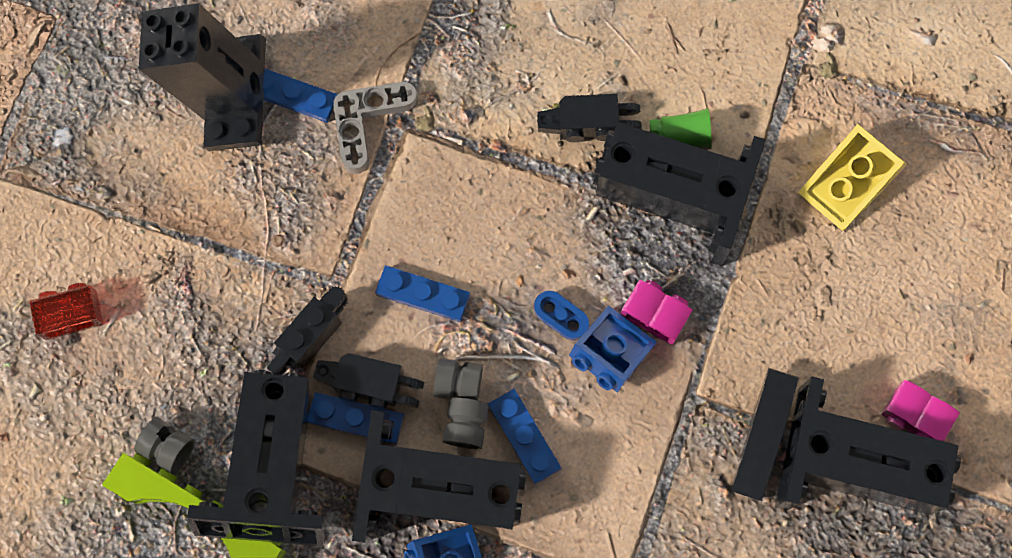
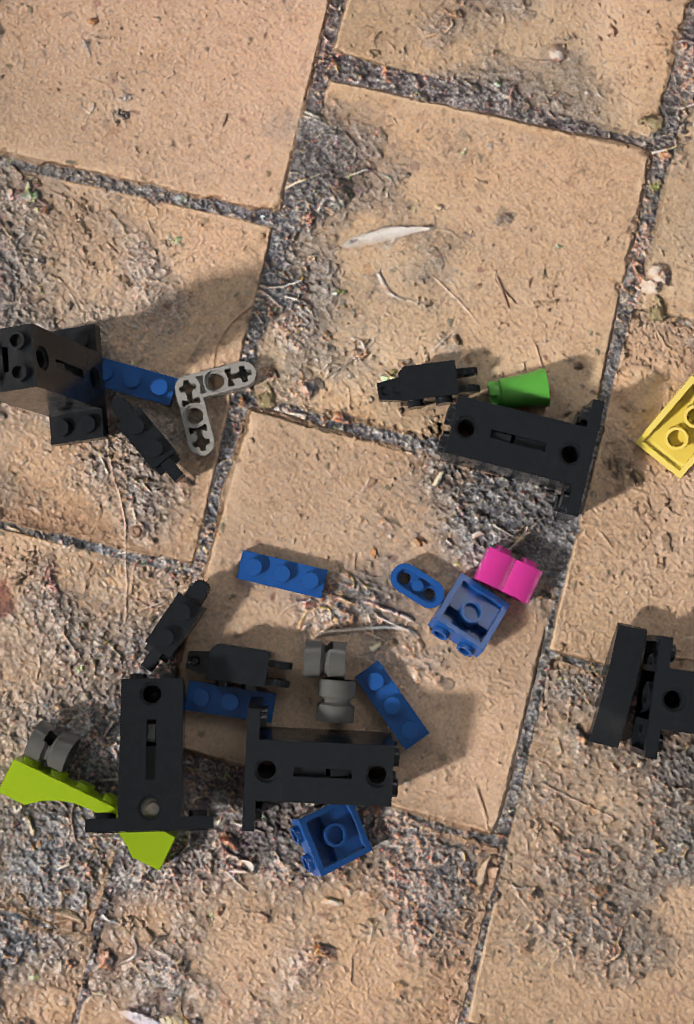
camera: 10 degrees left, 10 degrees up
none -> black hinge [110,396,185,483]

